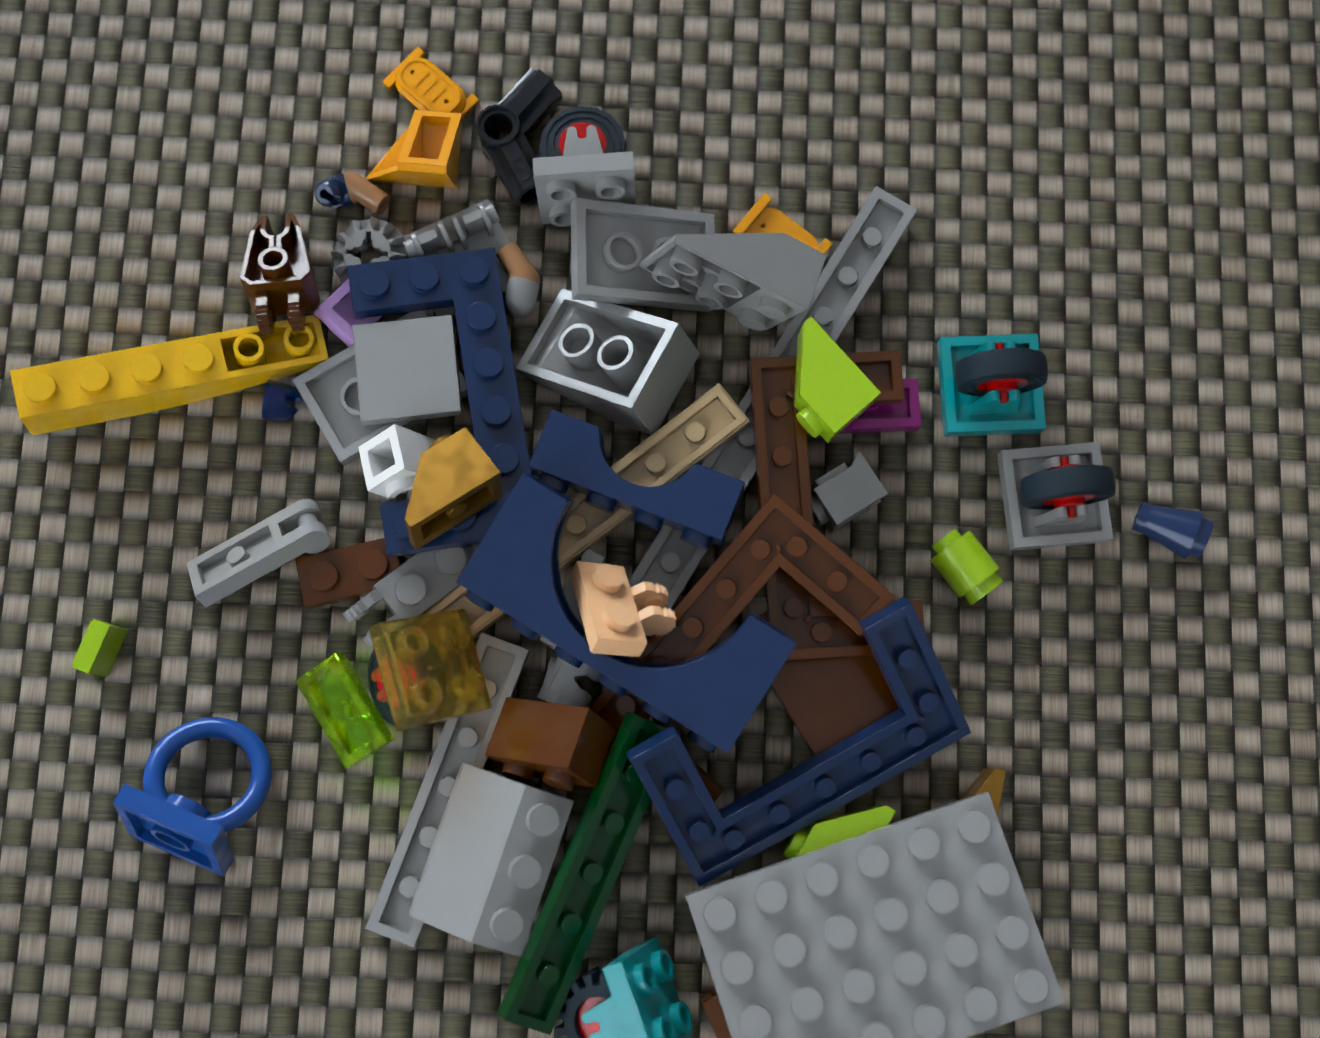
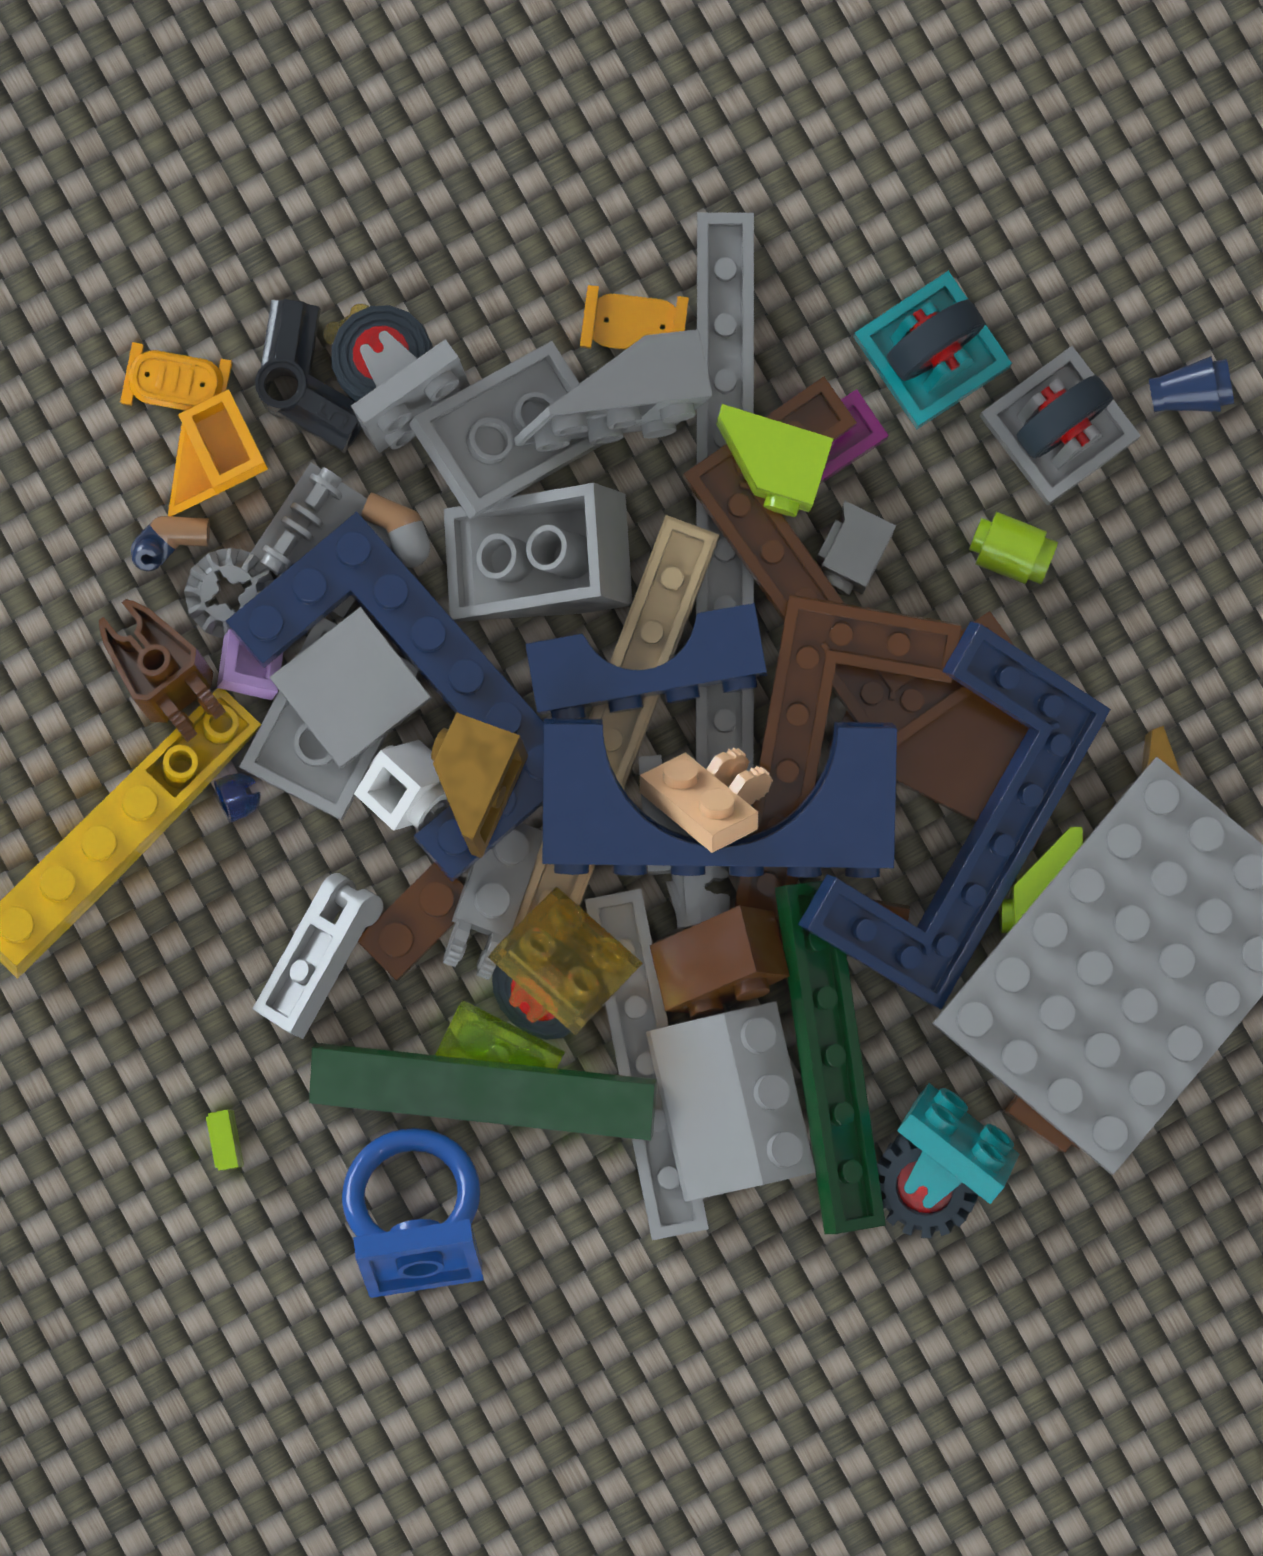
camera: 25 degrees left, 5 degrees up
none -> dark green tile [309,1043,657,1141]

